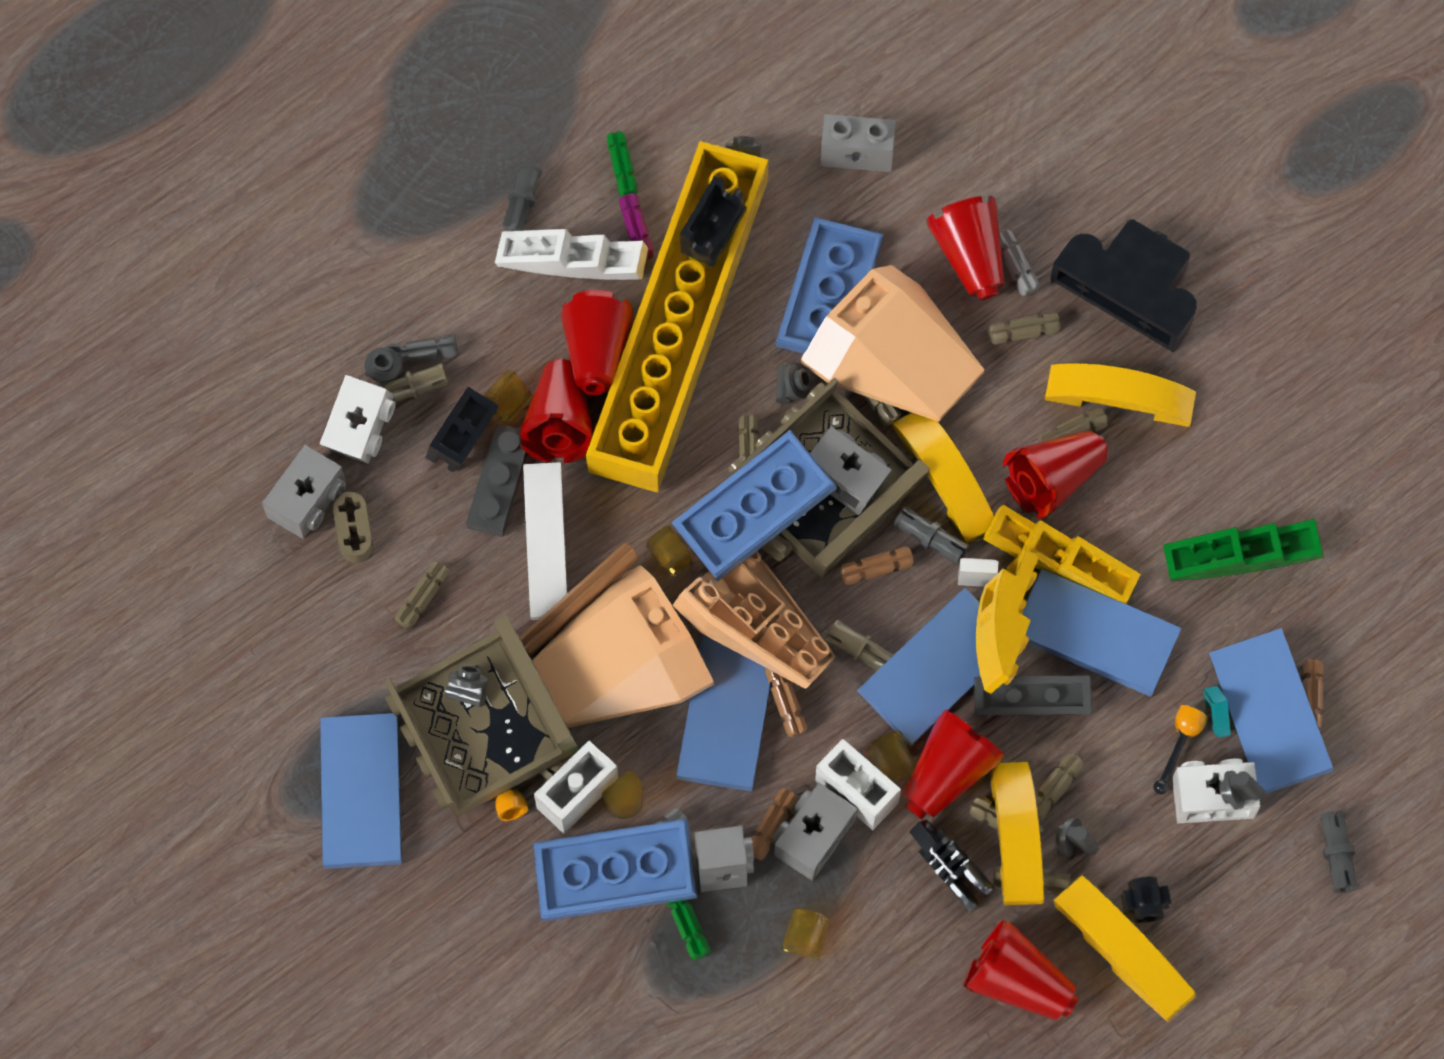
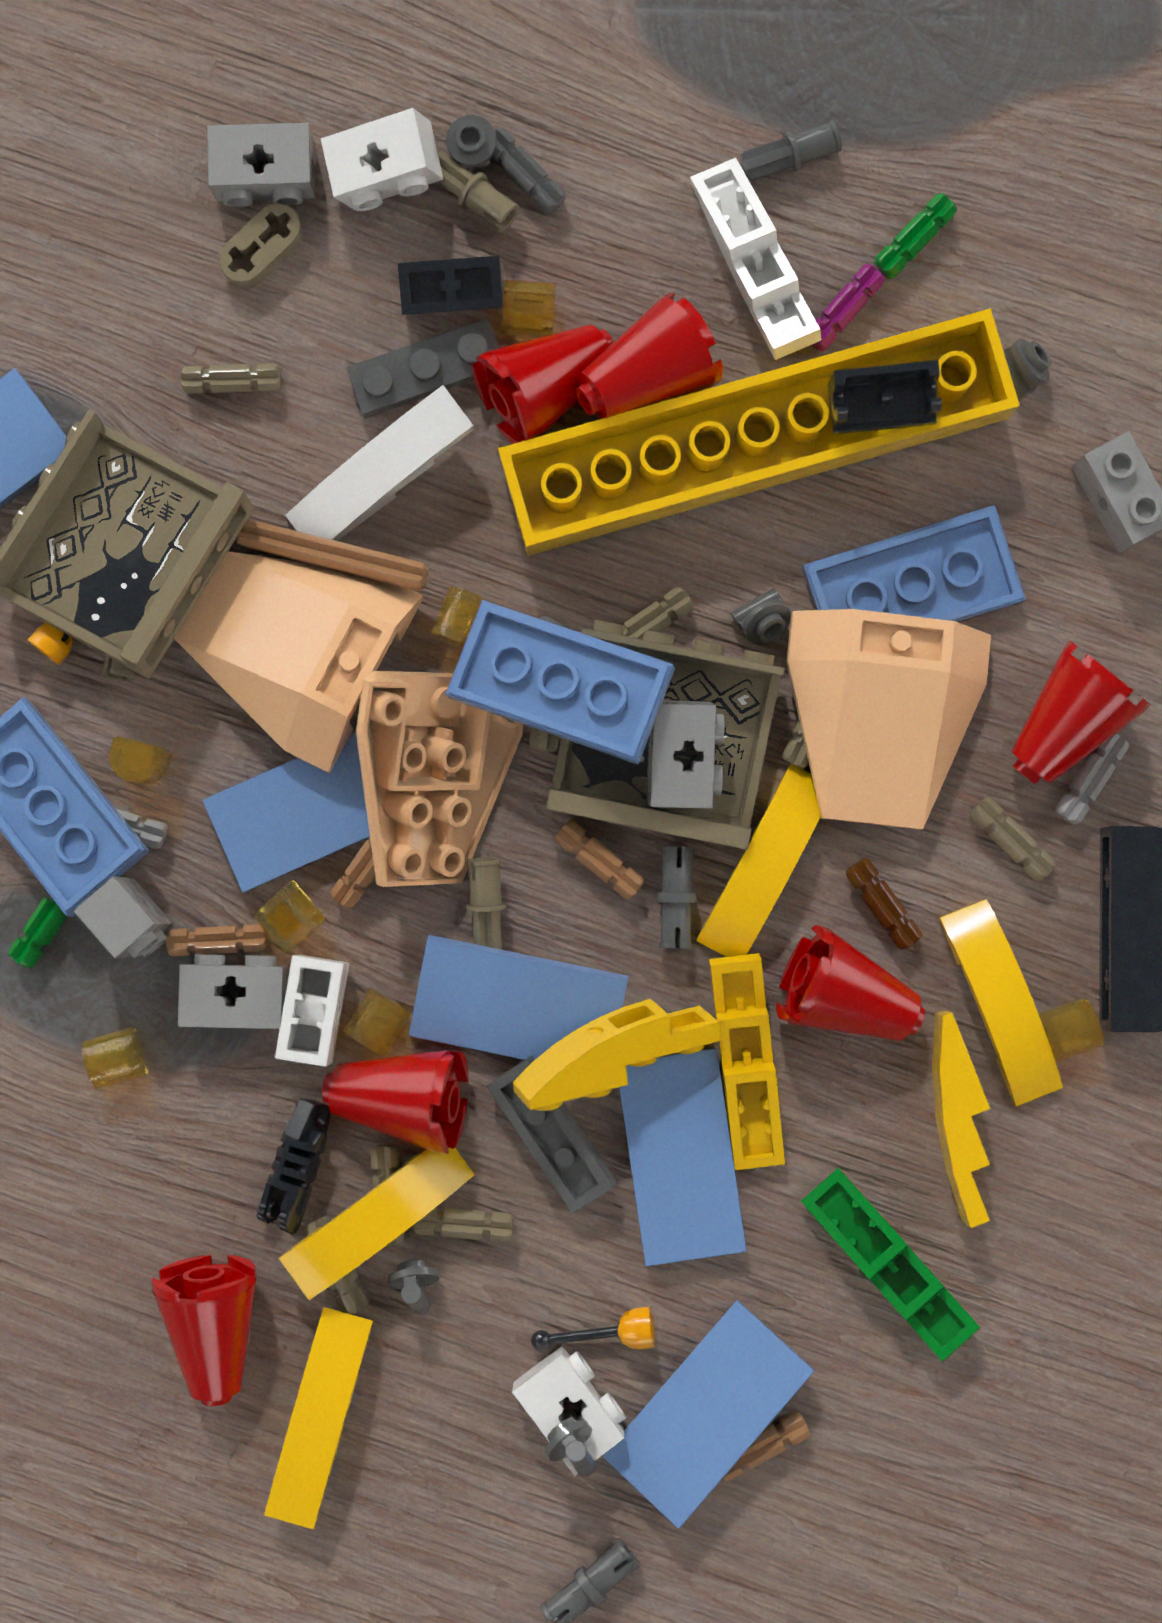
camera: 55 degrees right, 20 degrees up
dark grey plate [445,666,488,707] -> none
white brick [534,741,619,834] -> none
white tile [958,558,998,587] -> none
dark tan axle [1038,407,1108,442] -> none
black gear [1121,876,1172,923] -> none
teal tile [1203,686,1231,738] -> none
none -> clear yellow brick [253,880,327,954]
none -> reddish brown axle [846,858,922,950]
none -> yellow slope [932,1010,990,1228]
none -> clear yellow brick [1038,998,1104,1062]

